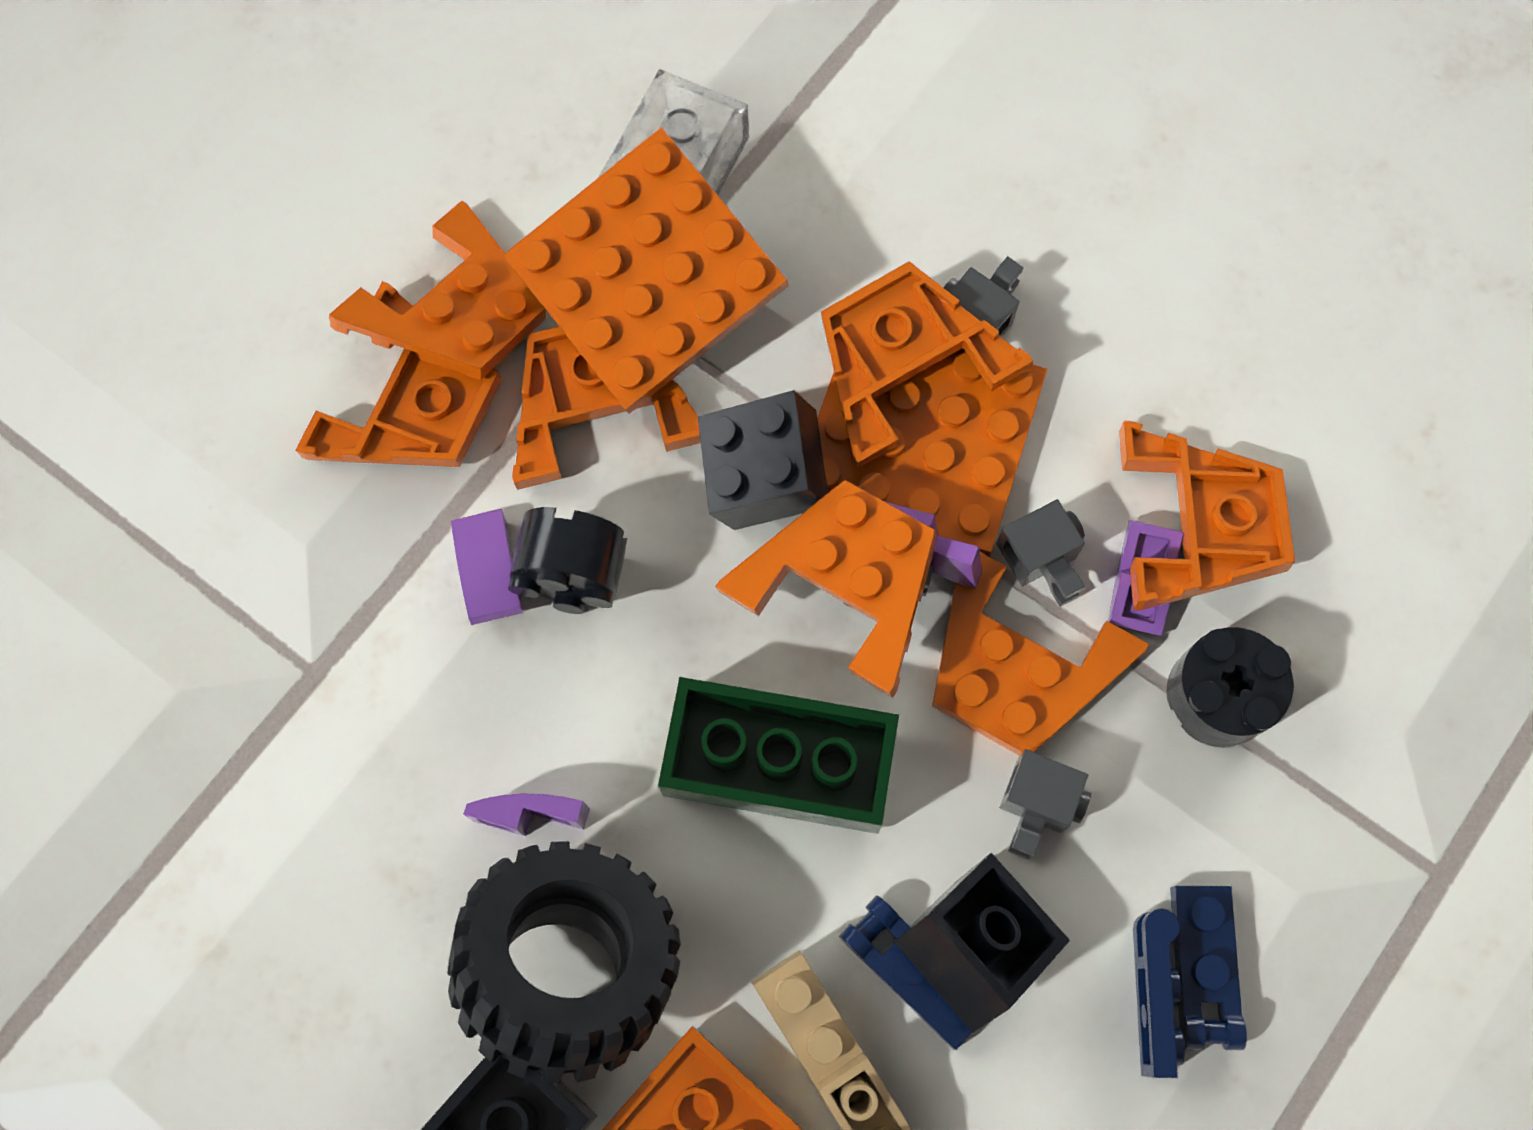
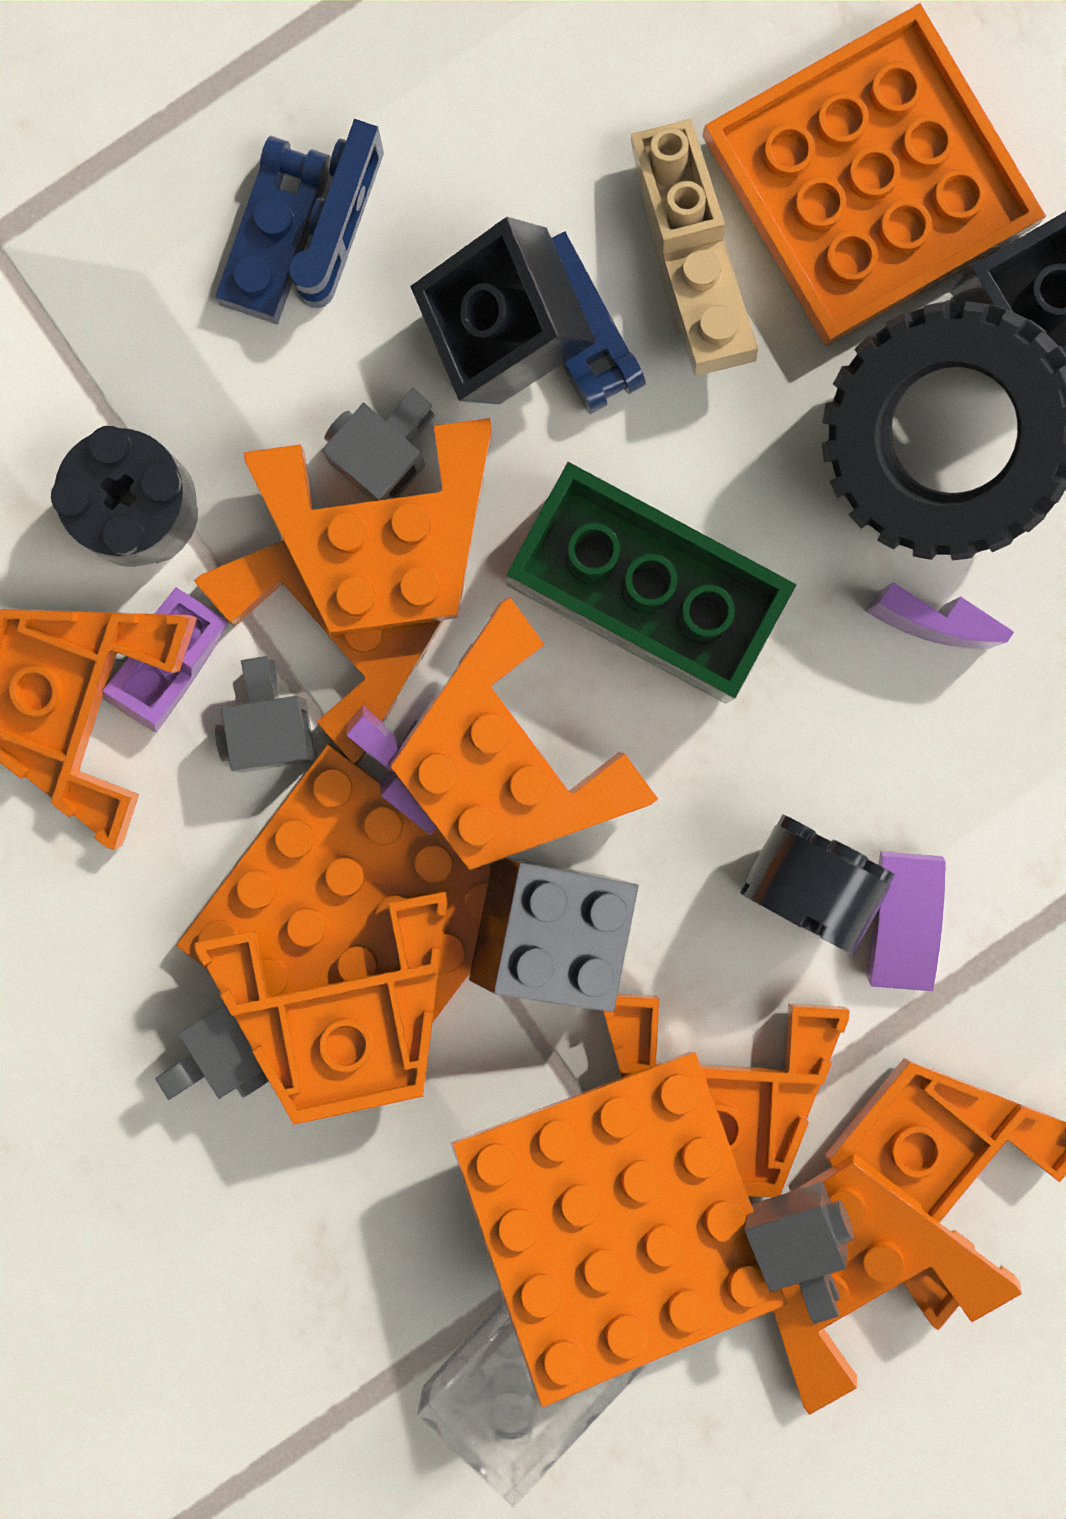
camera: 165 degrees left, 15 degrees up
none -> orange wing [244,418,492,636]
none -> dark grey brick [744,1181,854,1324]

